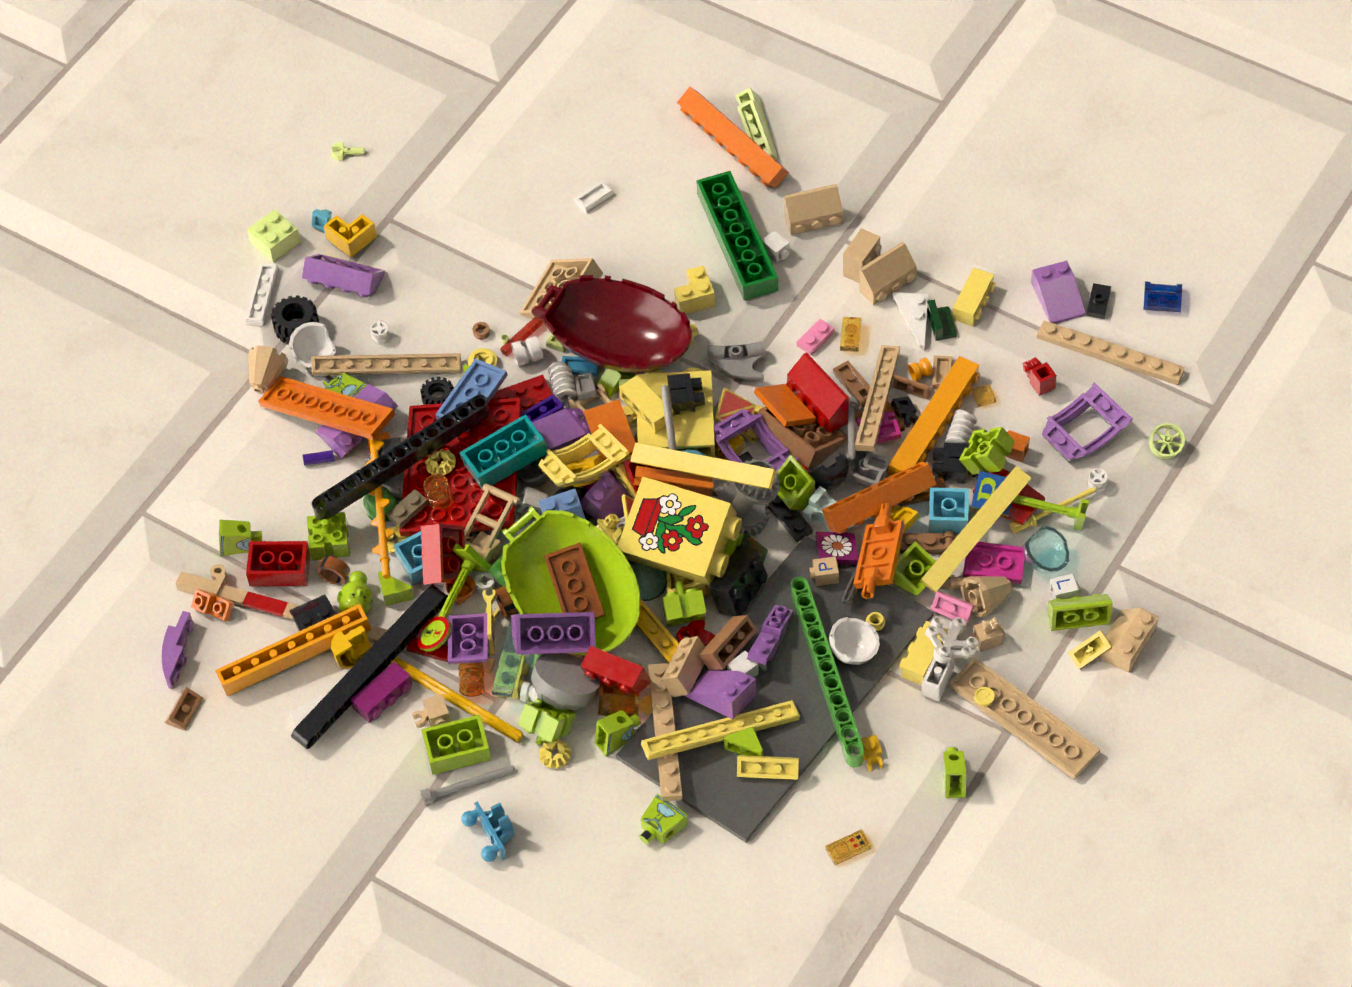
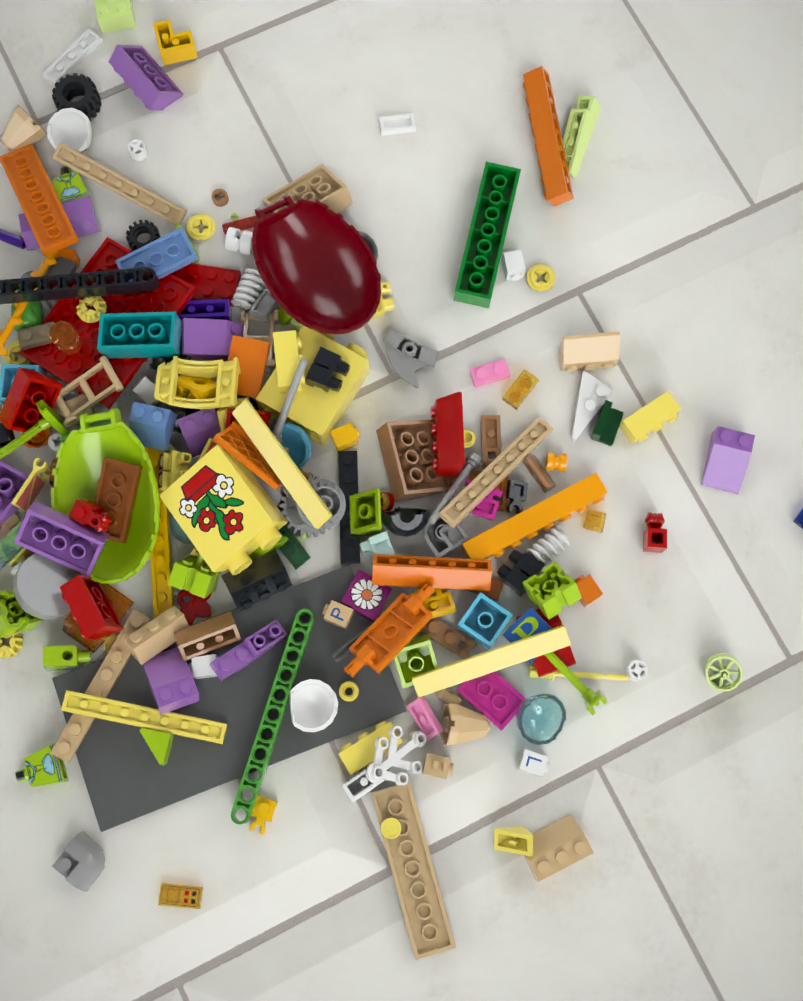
camera: 25 degrees right, 20 degrees up
medium azure tile [312,209,332,232] -> none
light yellow brick [674,265,715,314] -> none
flag [714,388,764,443] -> none
medium lavender wedge [714,409,799,472] -> none
light yellow plate [737,755,799,780] -> none
orange tile [754,384,816,427] -> none
tan slope [784,184,843,235] -> none
tan brick [843,228,882,283] -> none
tan tile [932,355,953,389] -> none
lime torso [943,747,966,798] -> none
tan plate [1037,320,1185,385] -> none
medium lavender wedge [1042,382,1133,460] -> none
lime slope [1047,594,1113,631] -> none
black plate [1086,283,1111,319] -> none
none -> light grey brick [52,831,105,892]
none -> red brick [68,499,113,532]
none -> light yellow gear [527,264,556,292]

